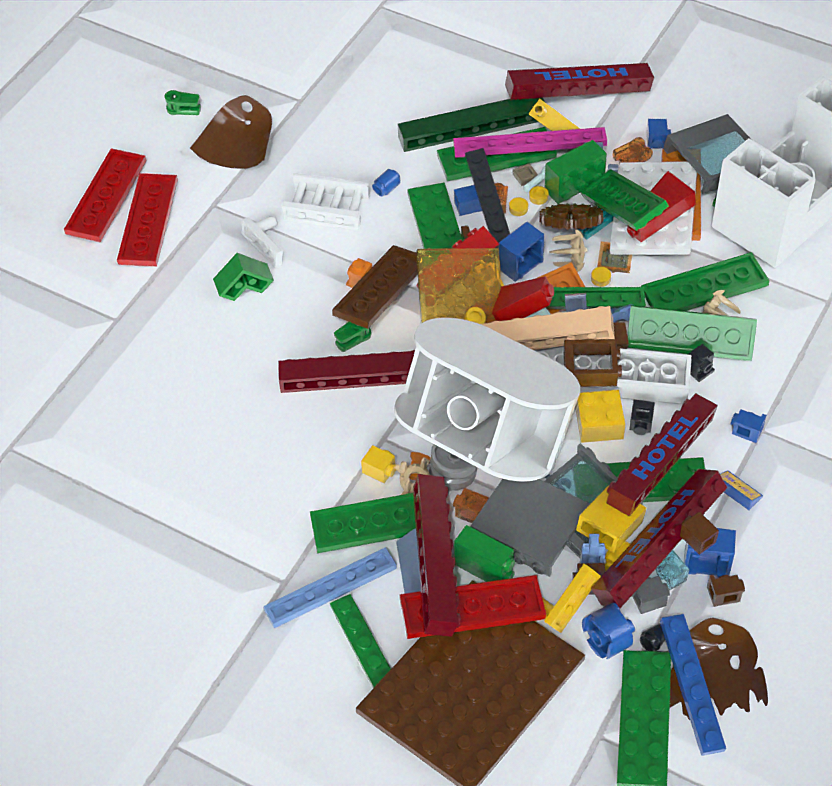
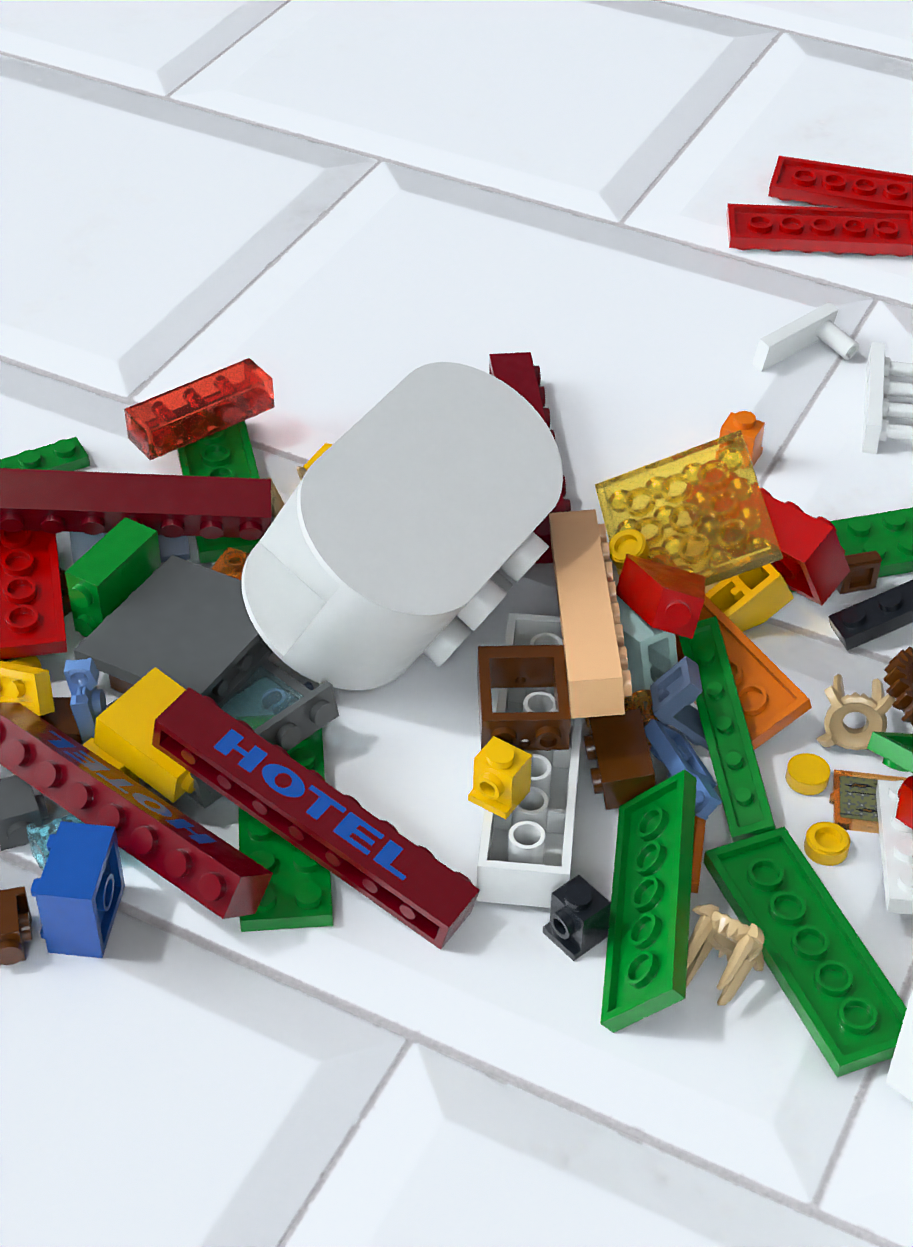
camera: 85 degrees right, 10 degrees down
green brick [213,253,274,301] -> none
medium blue plate [263,547,397,628] -> none
reddish brown plate [332,245,428,329] -> none
green piece [334,322,372,352] -> none
blue container [498,222,544,282] -> none
yellow brick [575,390,625,443] -> none
black brick [629,399,655,435] -> none
reddish brown brick [680,512,719,555] -> none
slope [720,470,763,510] -> none
blue brick [731,409,767,443] -> none
none -> clear red brick [124,358,275,460]
none -> yellow brick [468,736,532,819]
none -> yellow tile [804,822,850,866]

